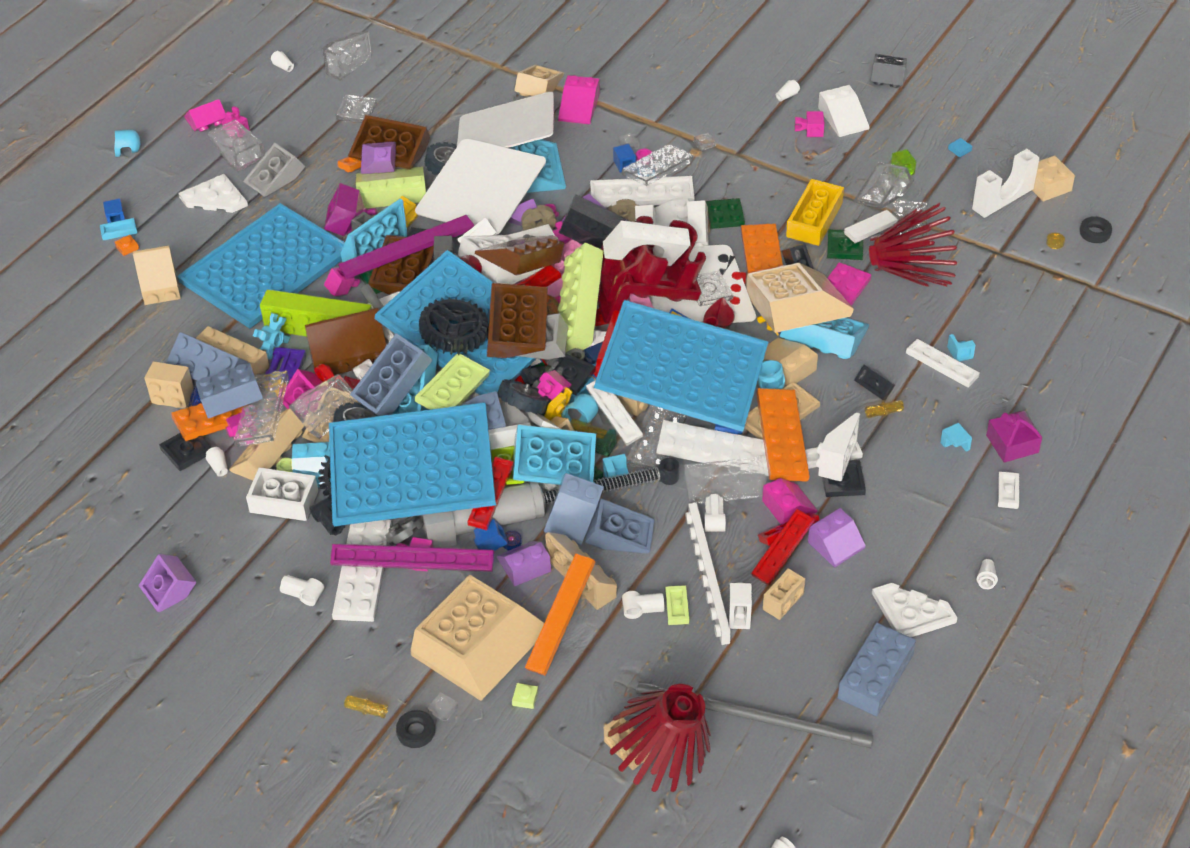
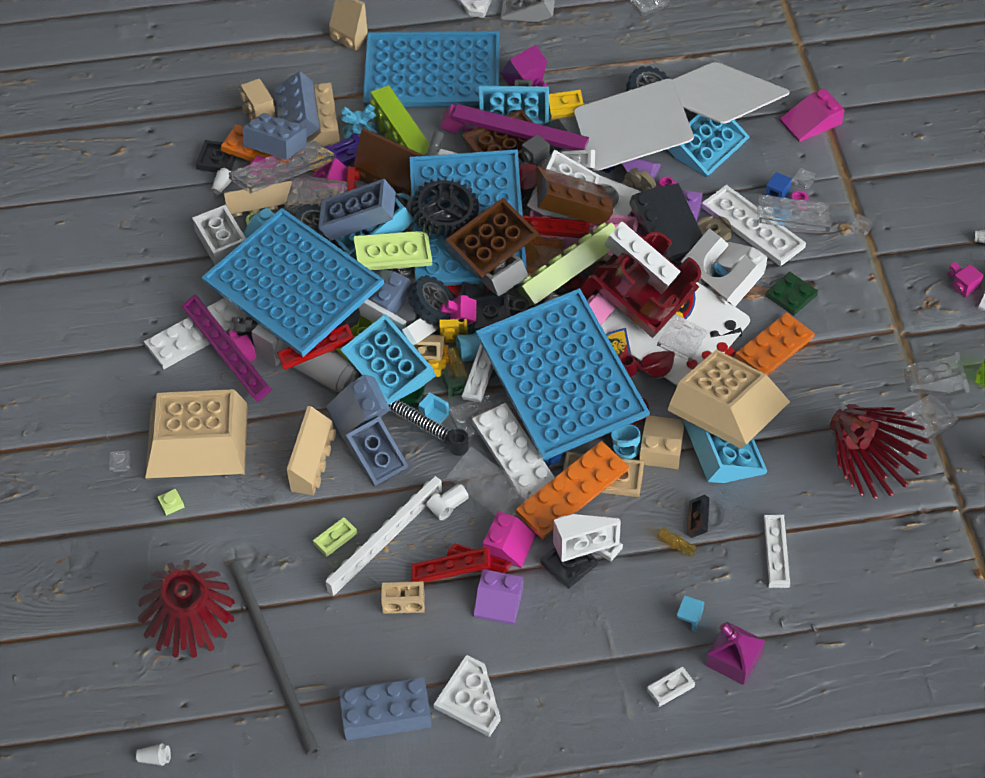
camera: 50 degrees right, 5 degrees up
medium lavender slope [138,554,196,612] -> none
white piece [280,575,324,606] -> none
orange plate [338,157,362,172] -> none
clear yellow axle [344,695,388,719] -> none
reddish brown slope [348,115,430,170] -> none
yellowish green slope [356,167,426,208] -> none
medium lavender slope [361,142,396,174] -> none
black tyre [396,710,435,748] -> none
blue brick [474,519,508,551] -> none
medium lavender slope [497,541,551,587] -> none
clear blue tile [503,531,522,551] -> none
tan slope [515,65,564,96] -> none
orange tile [525,553,596,676] -> none
white piece [622,591,664,619] -> none
white brick [729,582,752,629] -> none
black slope [781,243,814,269] -> none
yellow brick [786,179,844,246] -> none
dark green plate [827,229,863,260] -> none
dark pink plate [827,262,871,306] -> none
white tile [844,210,898,243] -> none
medium azure panel [947,334,976,362] -> none
white cone [977,559,998,589] -> none

